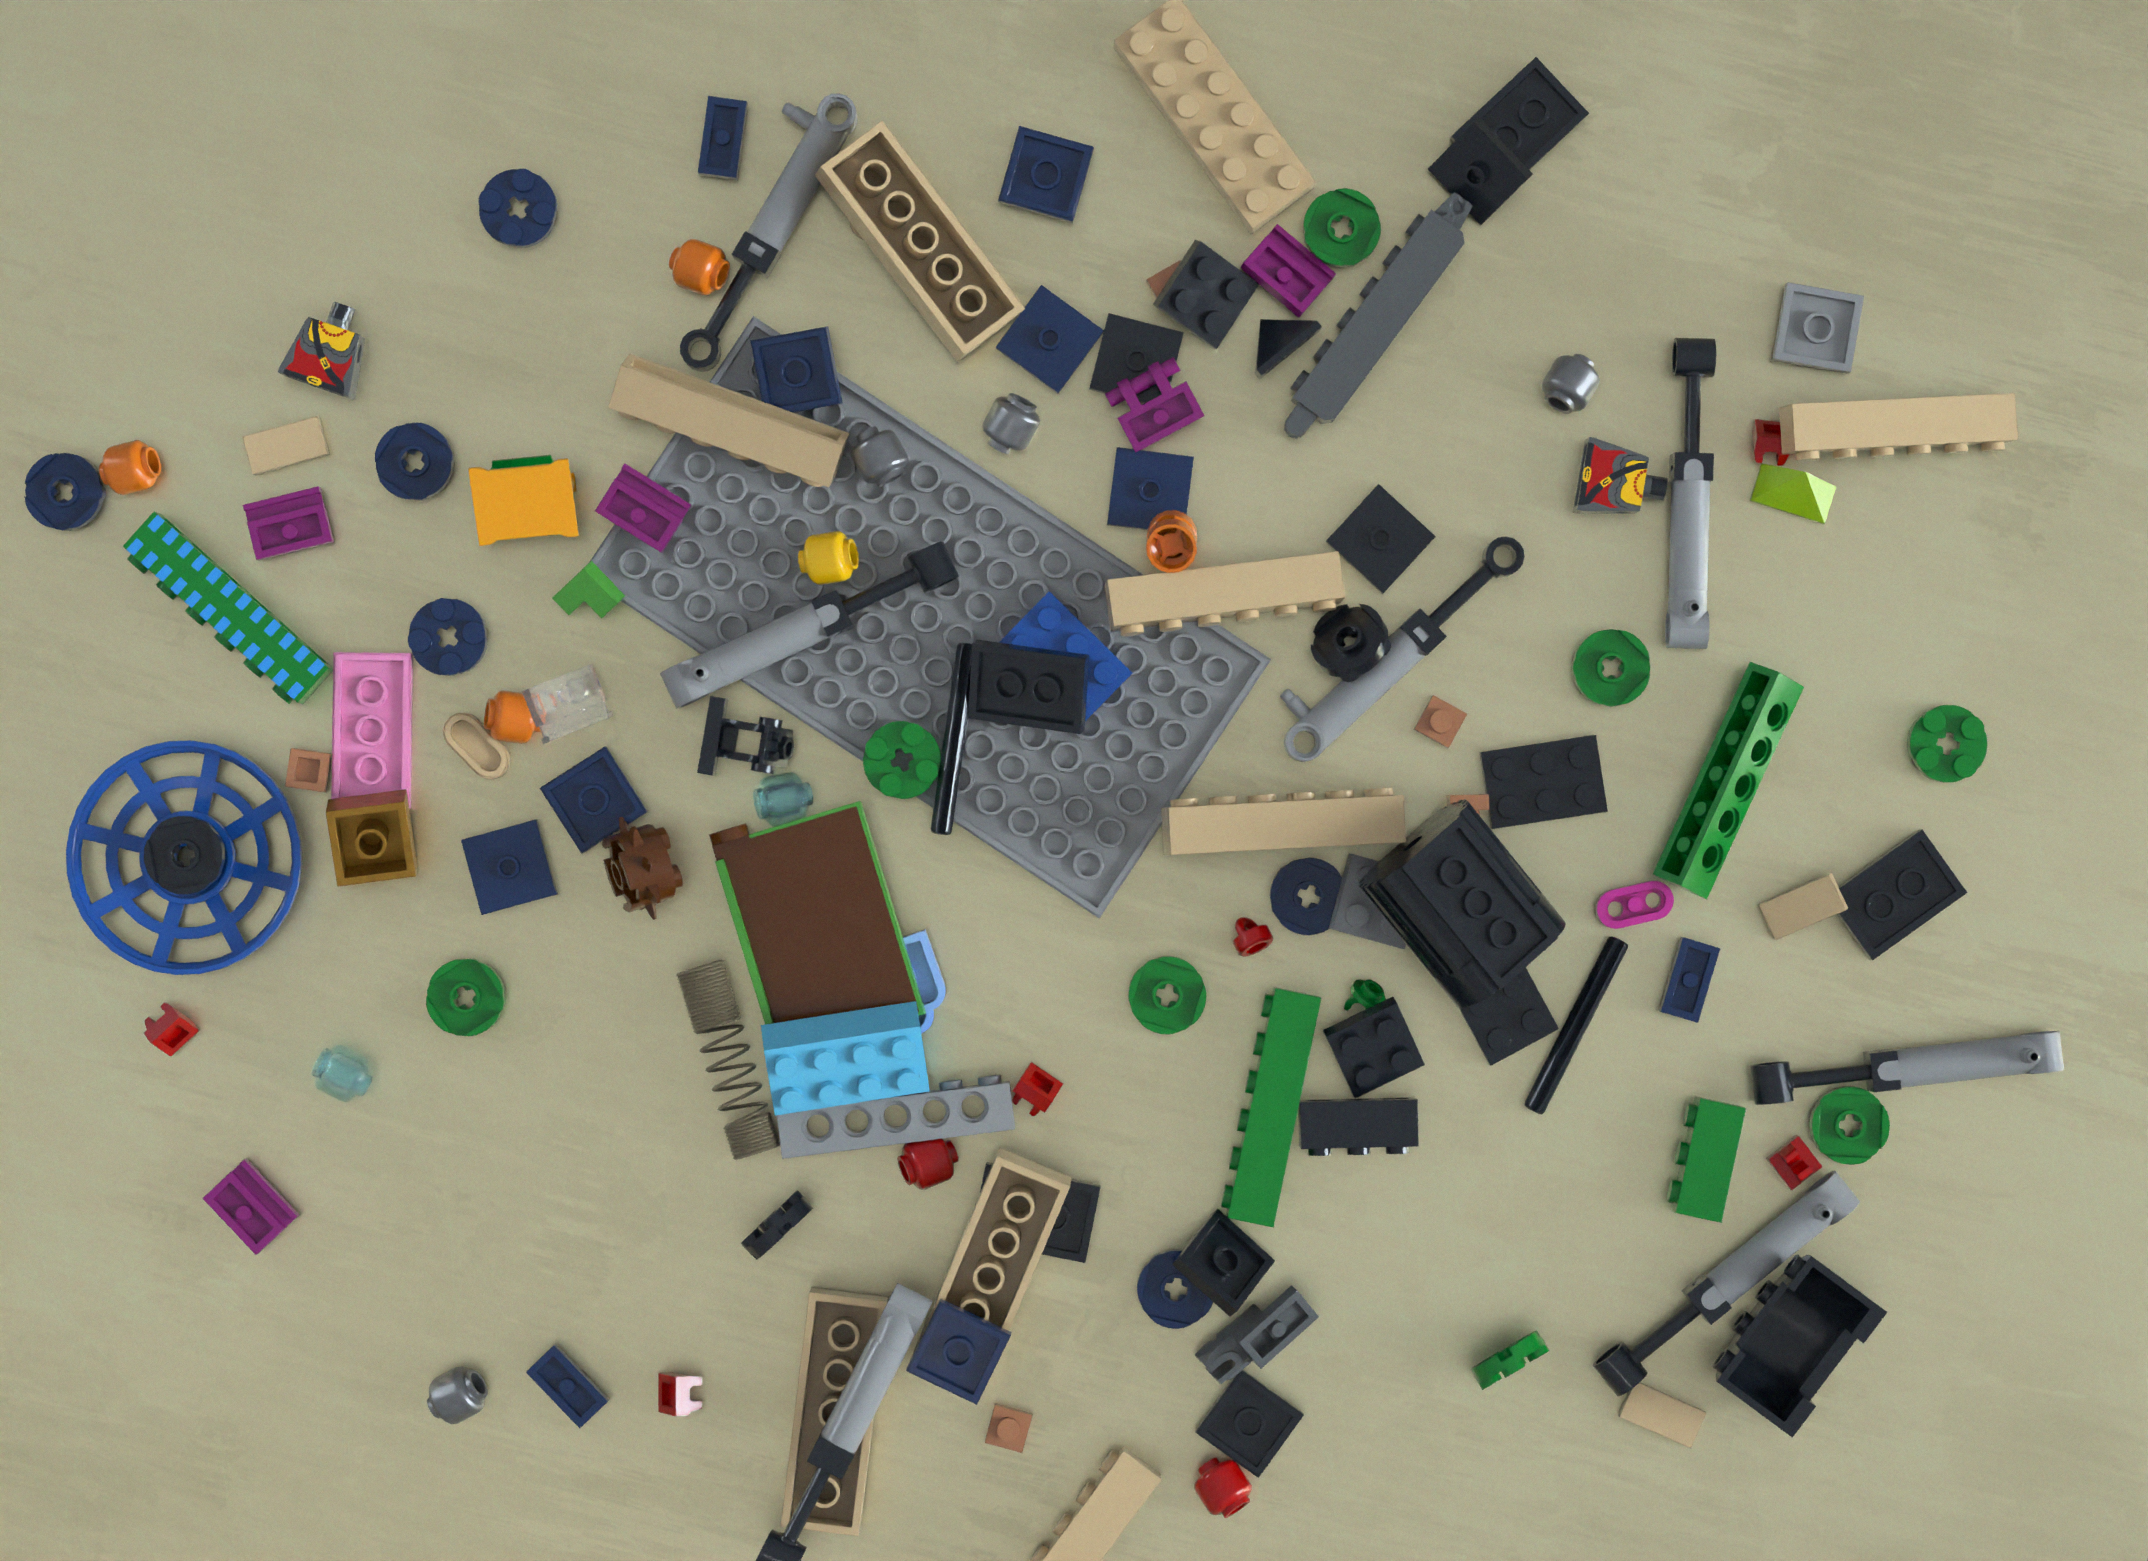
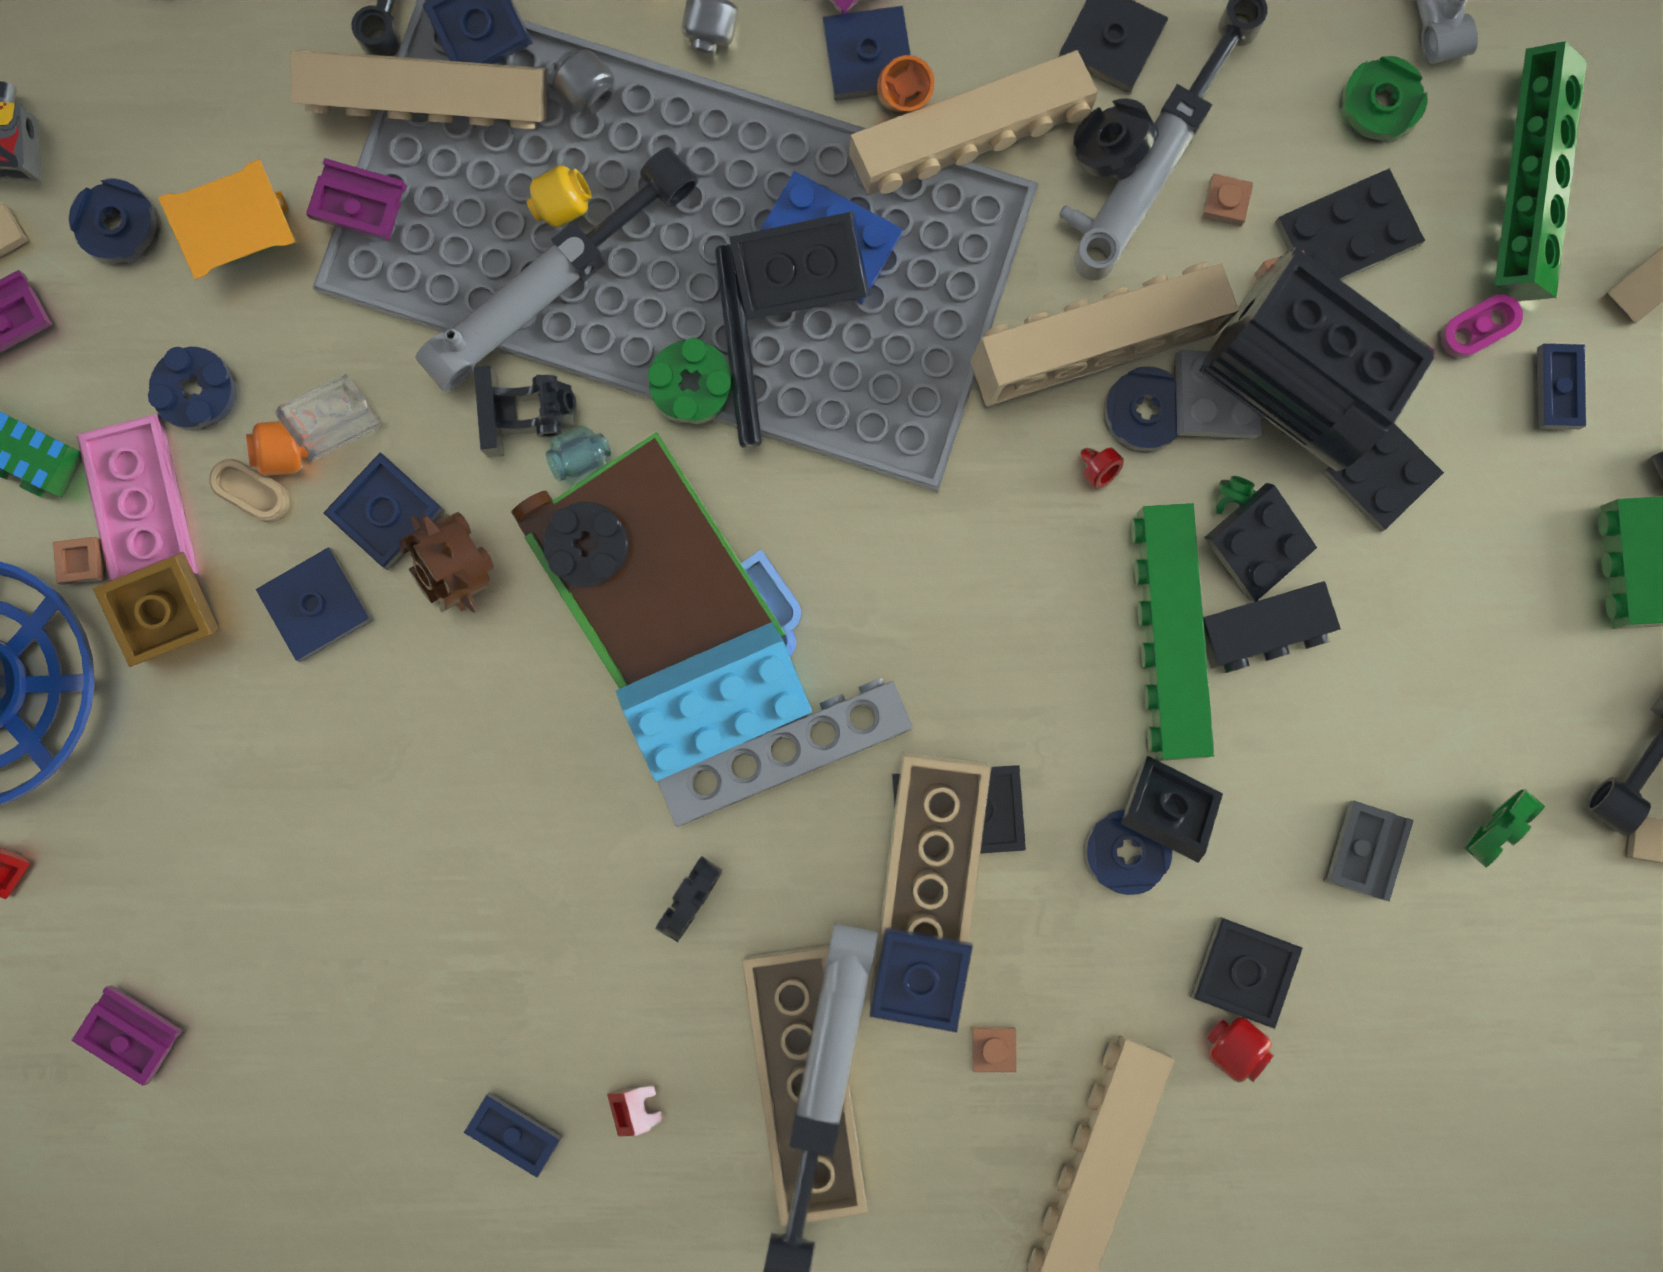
camera: 15 degrees left, 5 degrees down
clear light blue head [311,1045,373,1102] -> none
green plate [426,959,506,1036] -> none
flat silver head [427,1366,488,1424] -> none
bright green piece [552,561,625,619] -> none
dark tan piece [676,959,780,1160] -> none
red head [897,1139,958,1190] -> none
red tile [1012,1062,1063,1116] -> none
green plate [1128,956,1206,1035] -> none
dark grey plate [1195,1285,1319,1384] -> none
black axle [1525,936,1628,1114] -> none
none -> black plate [543,502,630,587]
none -> dark grey plate [1326,800,1414,902]

